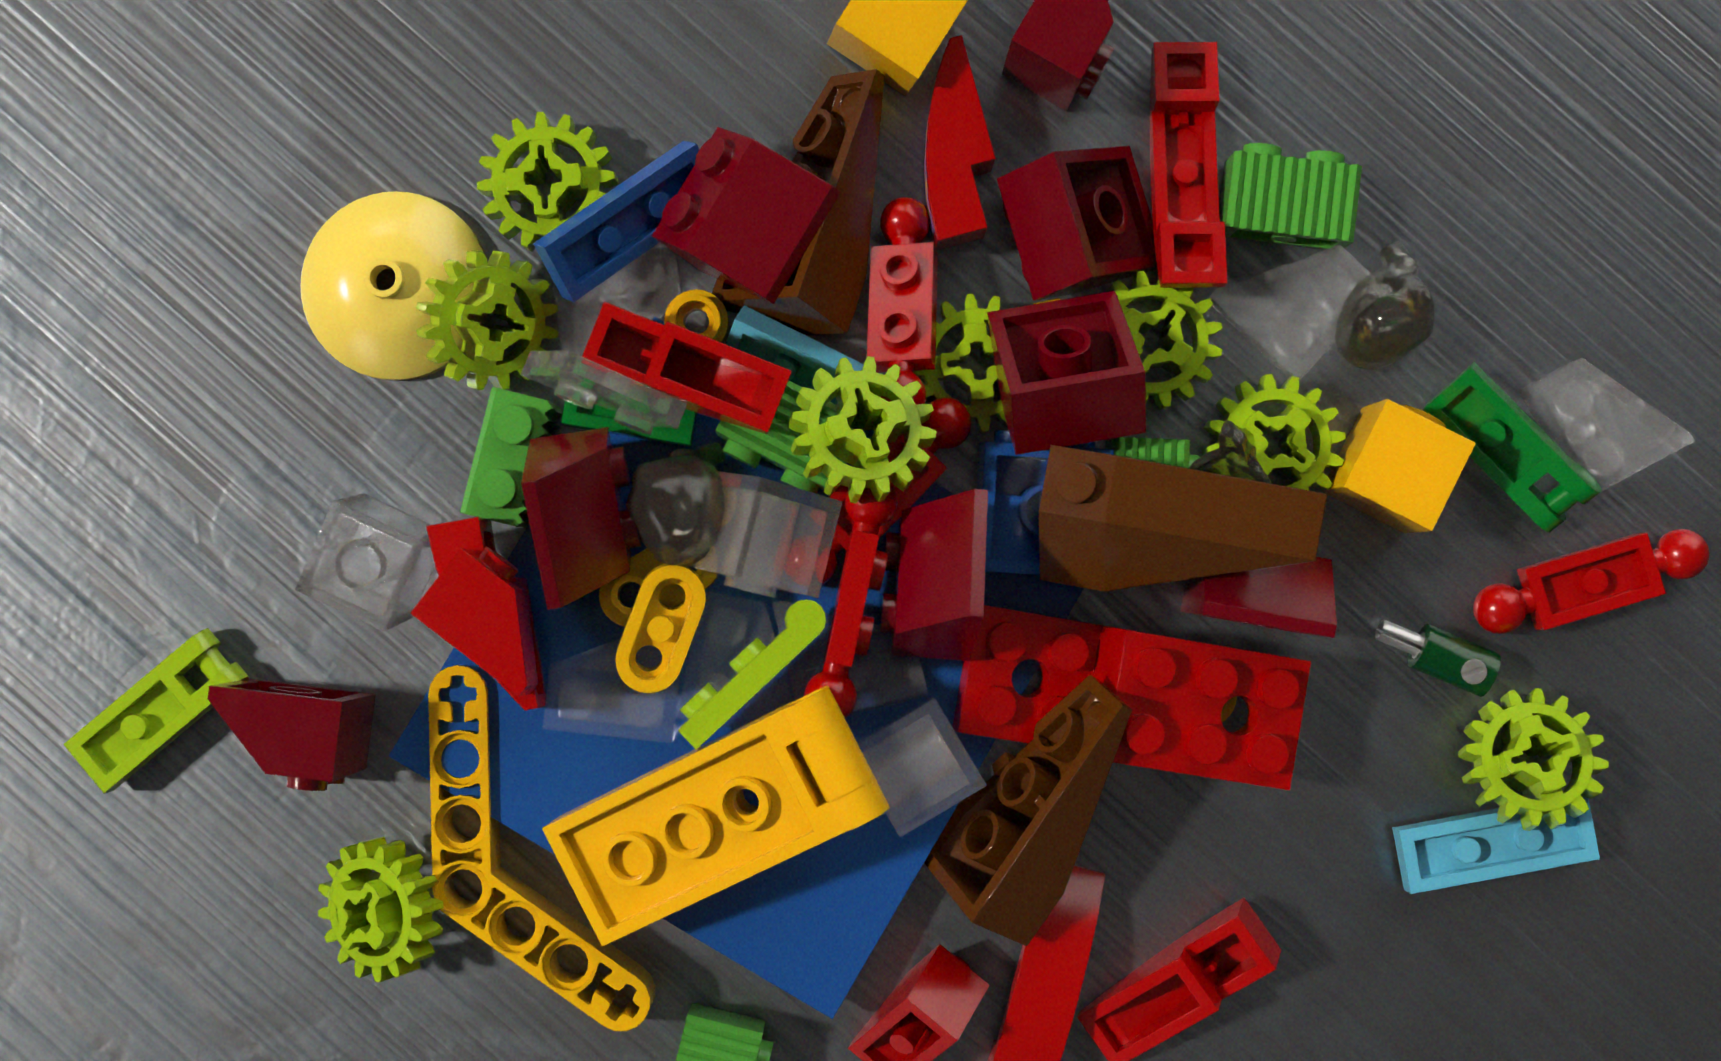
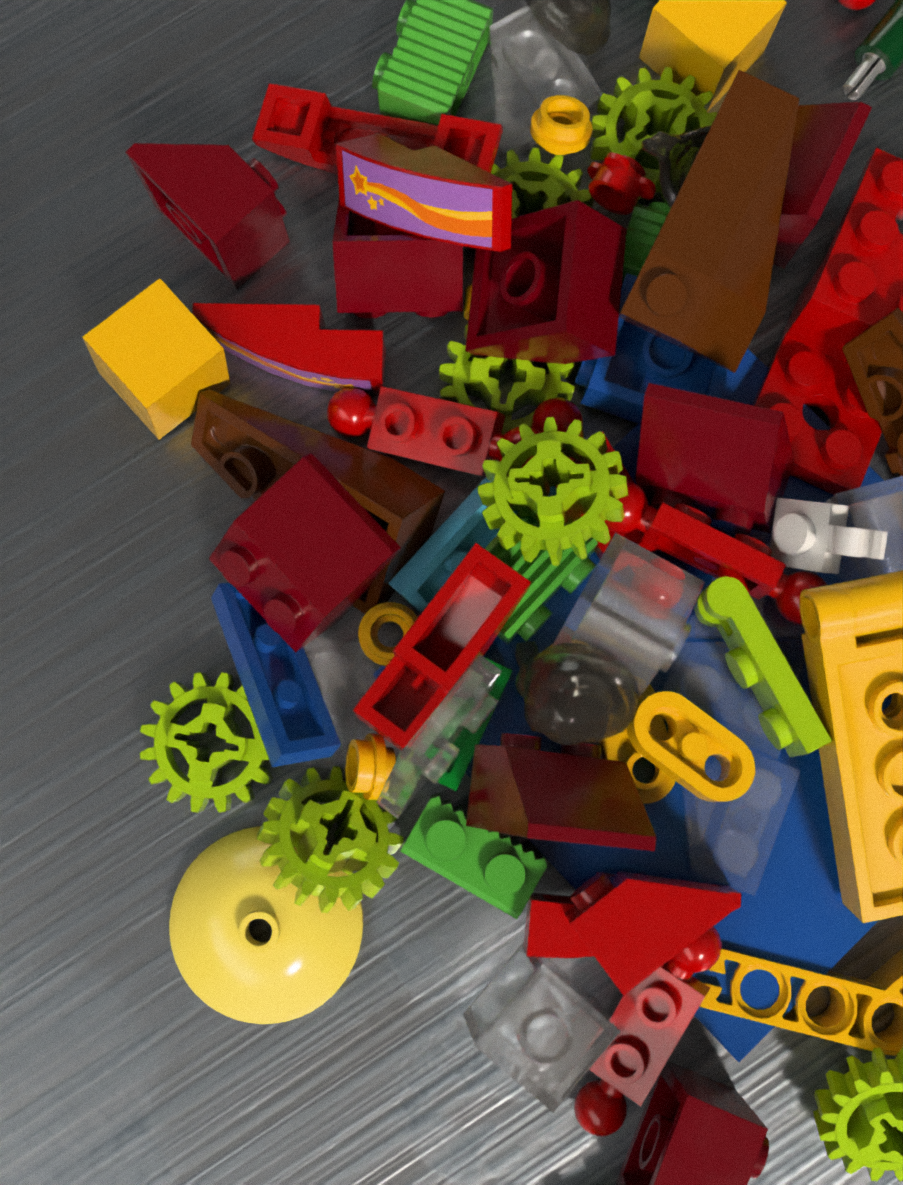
camera: 75 degrees left, 5 degrees down
none -> slope [336,133,512,252]
none -> yellow plate [345,733,396,800]
none -> yellow plate [530,95,593,155]
none -> red plate [574,926,722,1137]
none -> red plate [587,152,656,215]
none -> white plate [770,498,888,574]

